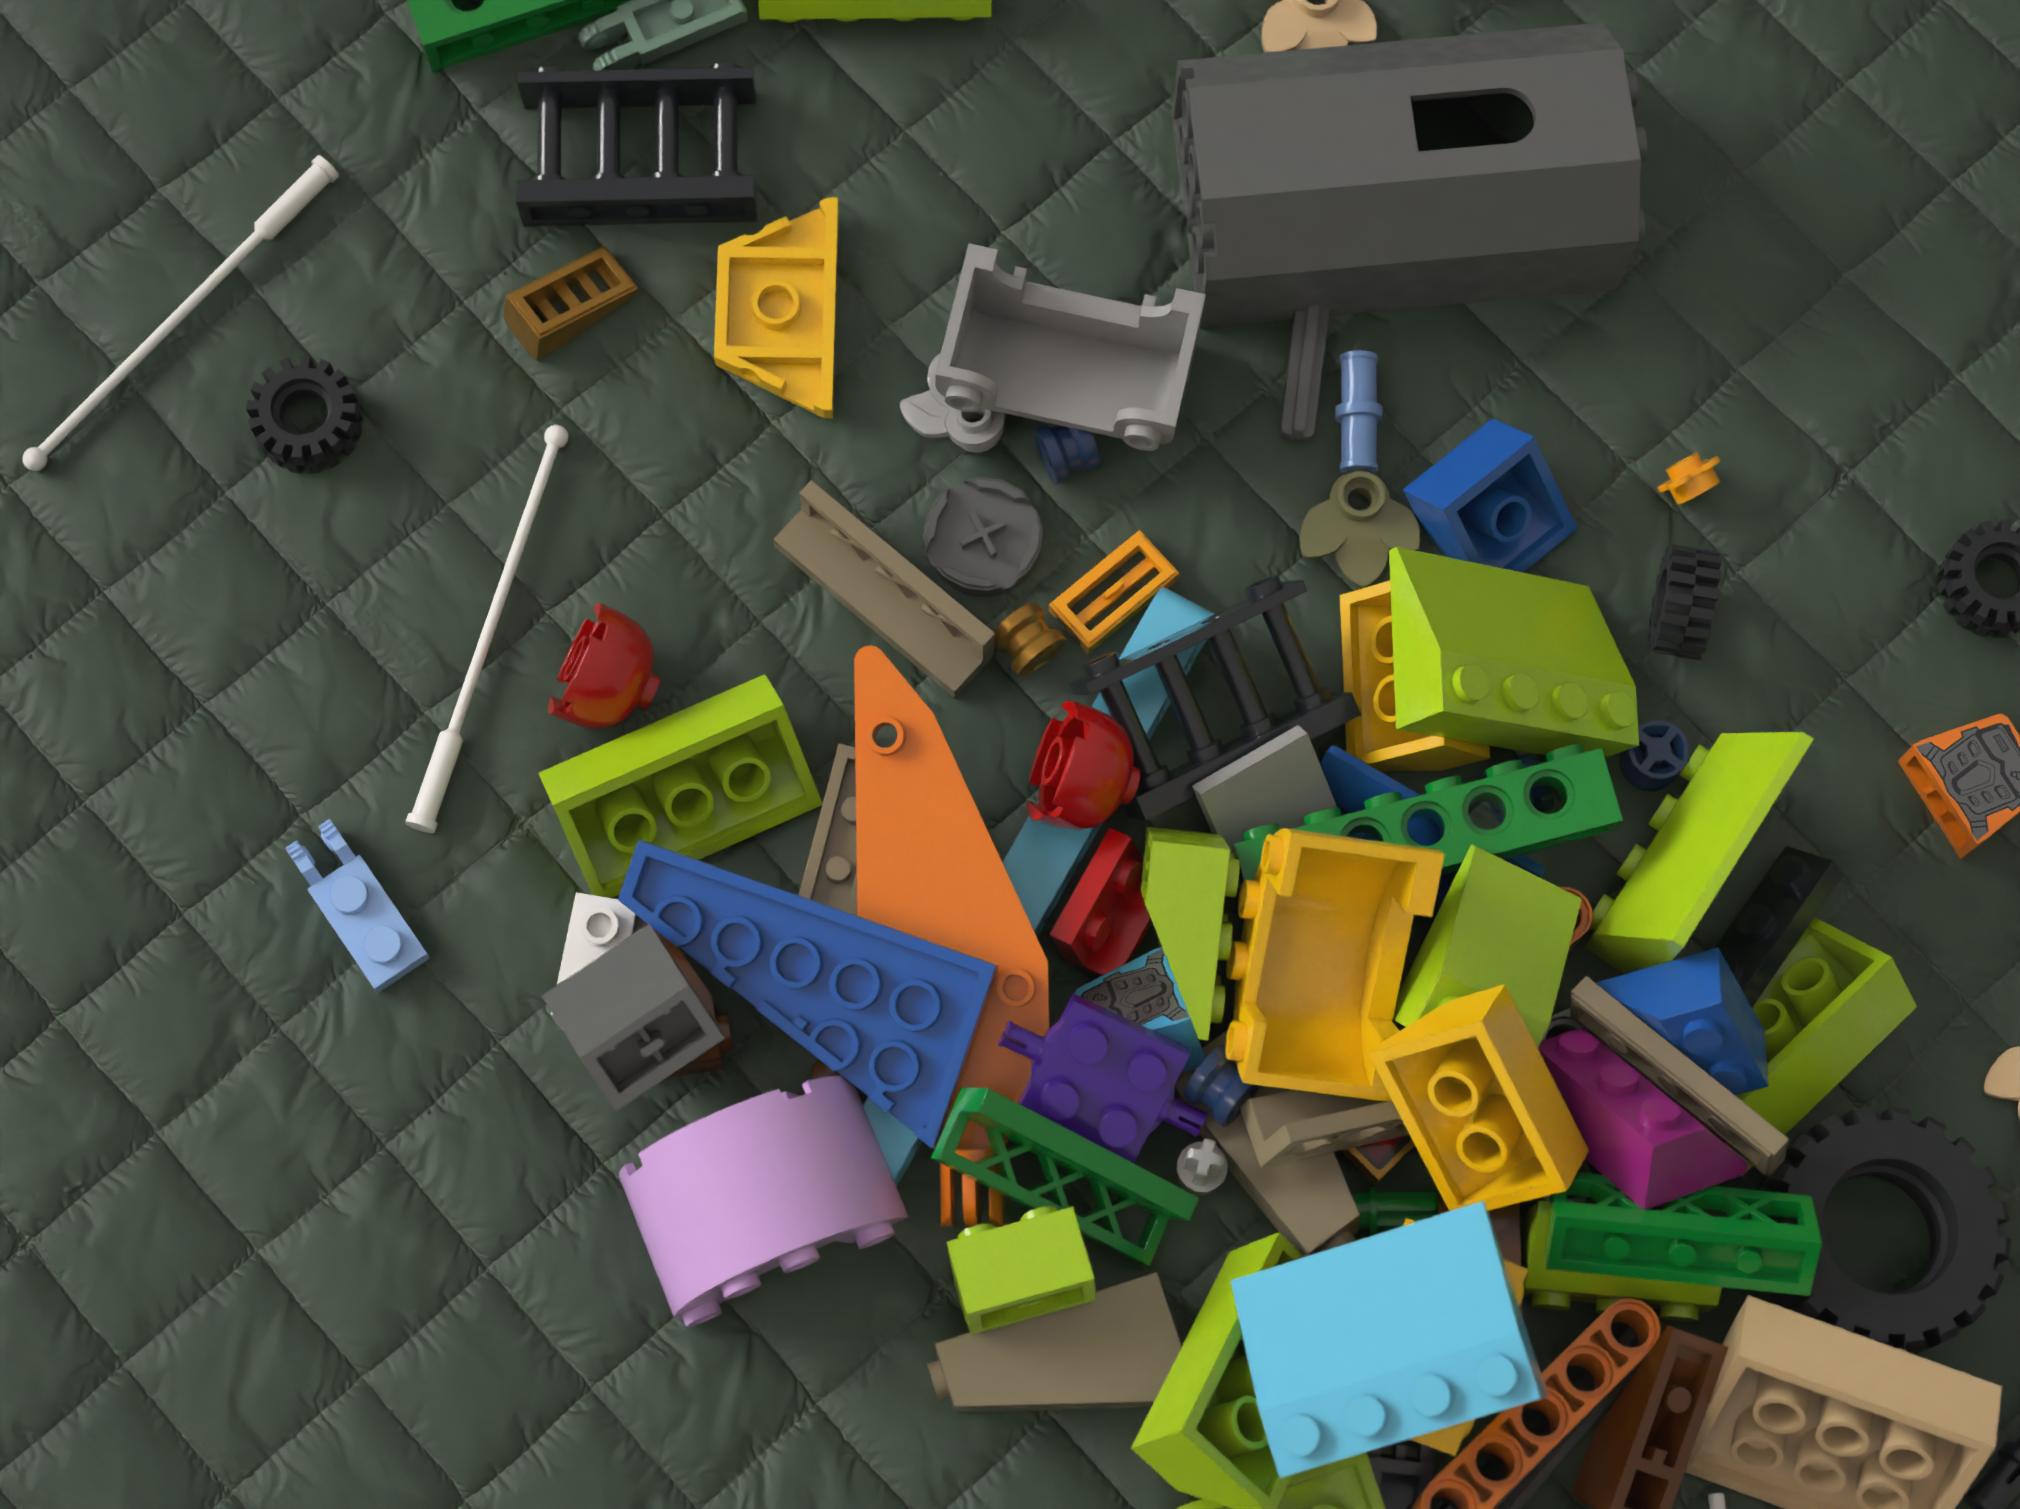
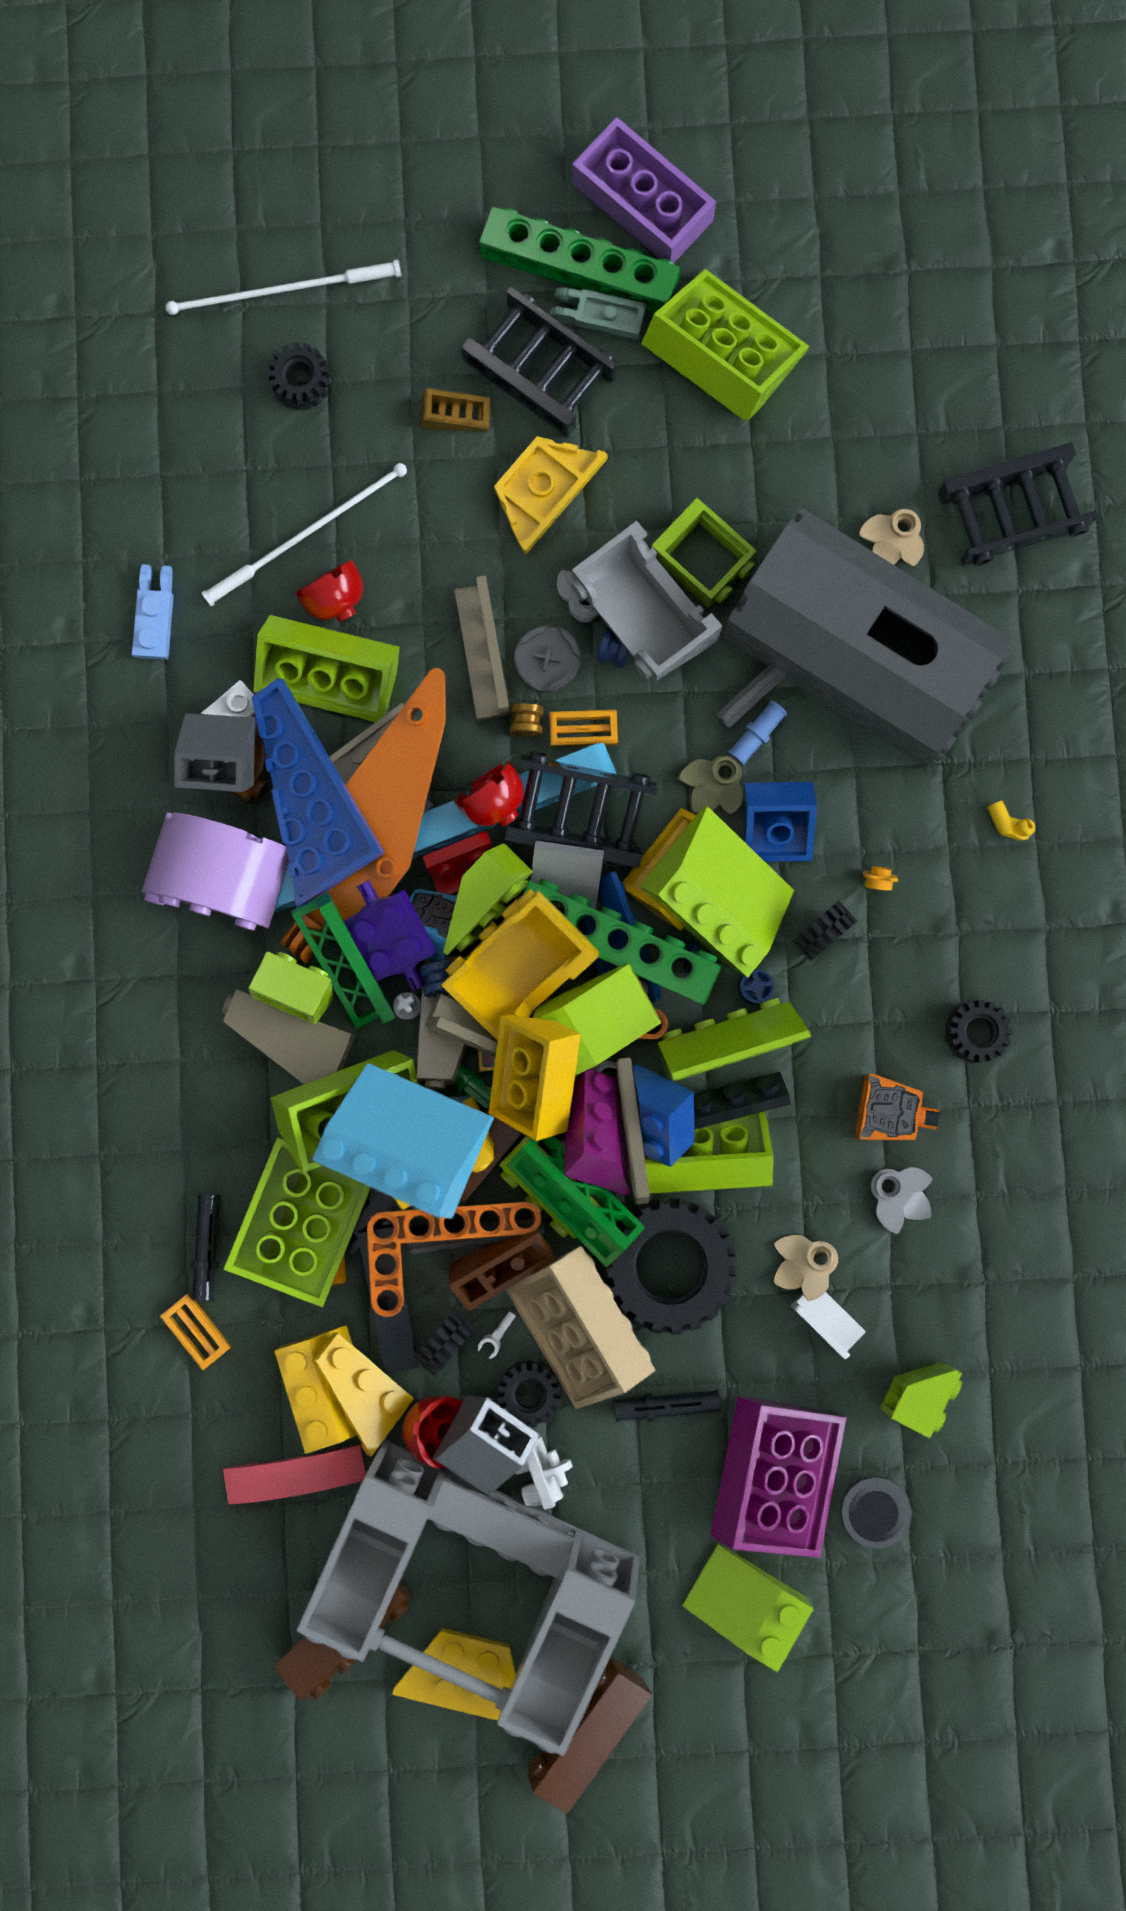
camera: 45 degrees right, 10 degrees up
none -> lime window [651,498,757,608]
none -> yellow arm [987,800,1035,841]

